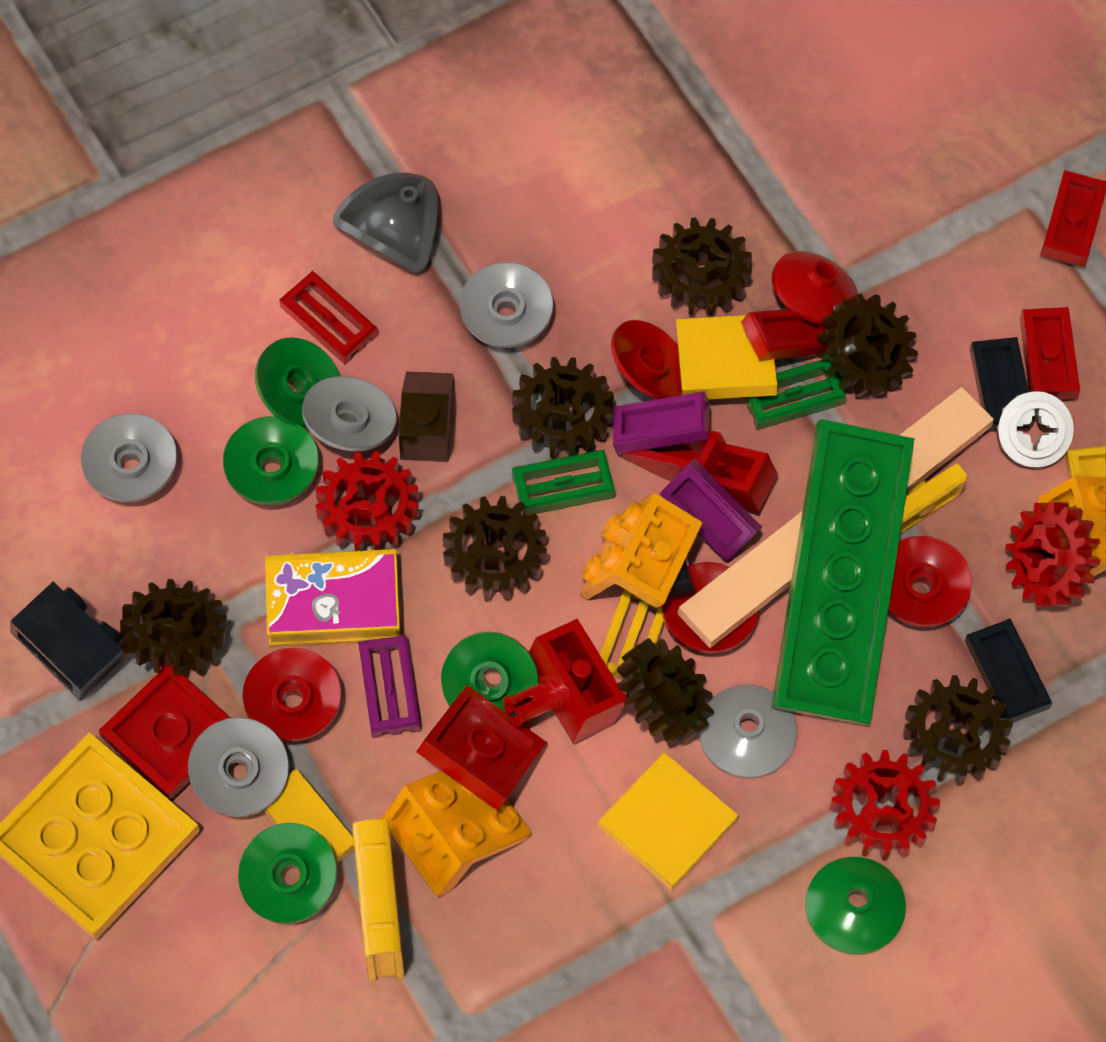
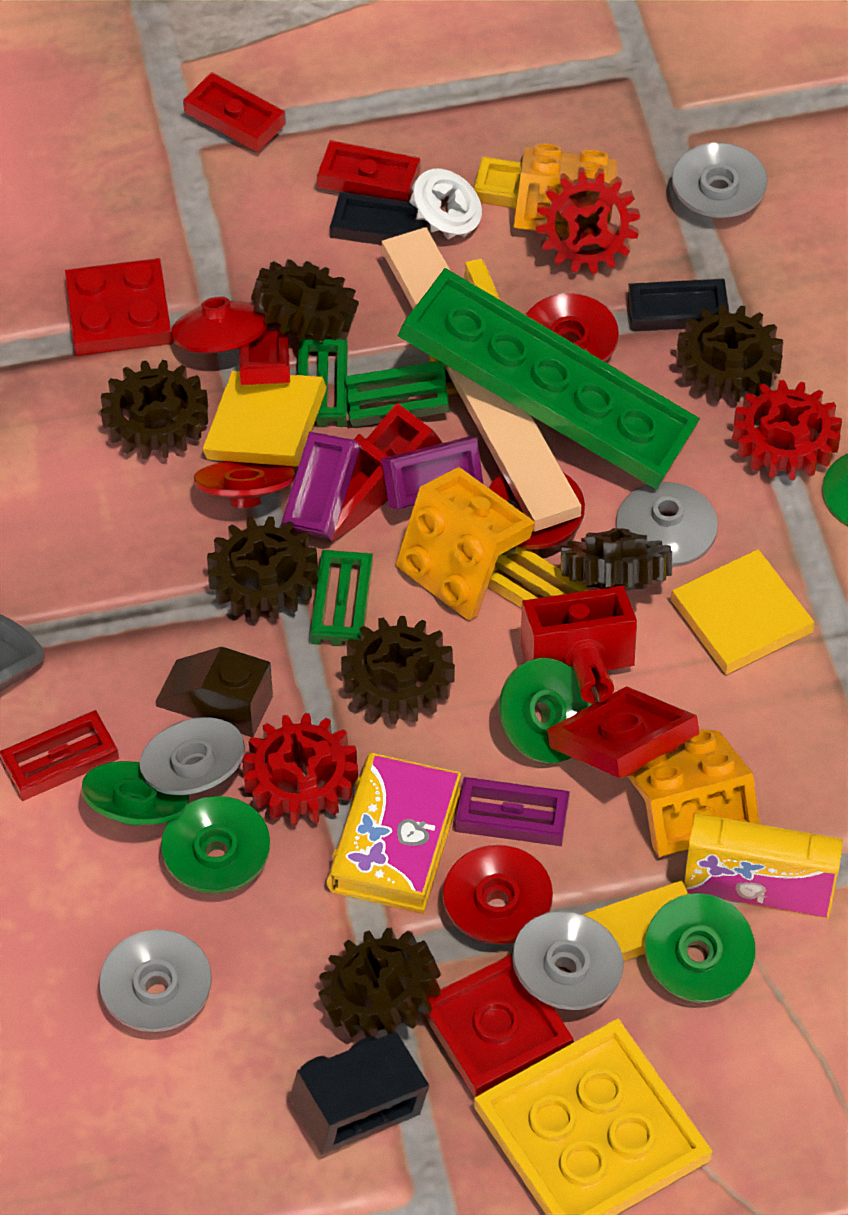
camera: 70 degrees left, 10 degrees down
light grey dish [460,262,553,347] -> none
none -> red plate [65,258,173,356]
none -> green tile [345,361,450,427]

